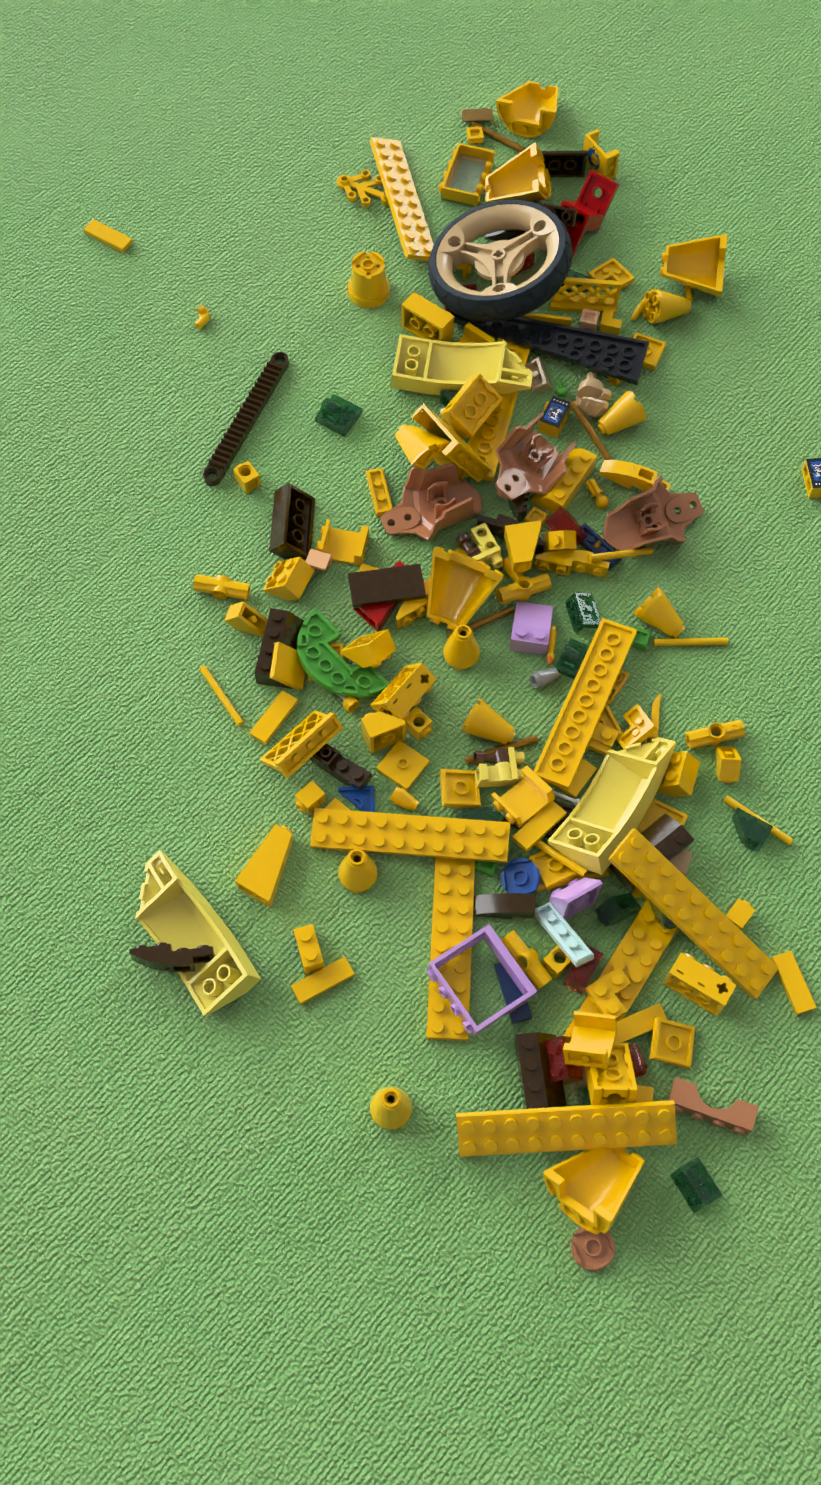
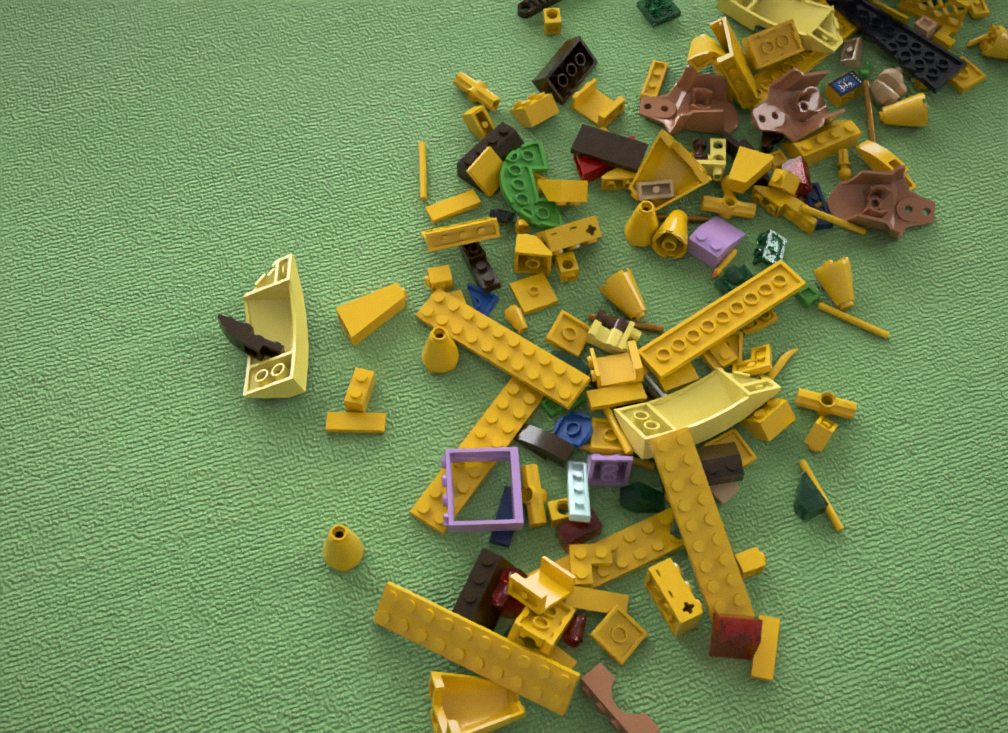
camera: 30 degrees right, 5 degrees down
light nougat panel [305,549,332,571] -> none
light grey cone [530,668,559,689] -> none
none -> black plate [489,209,515,224]
none -> tan slope [636,179,675,201]
none -> yellow cone [652,210,688,259]
none -> clear red slope [709,613,763,660]

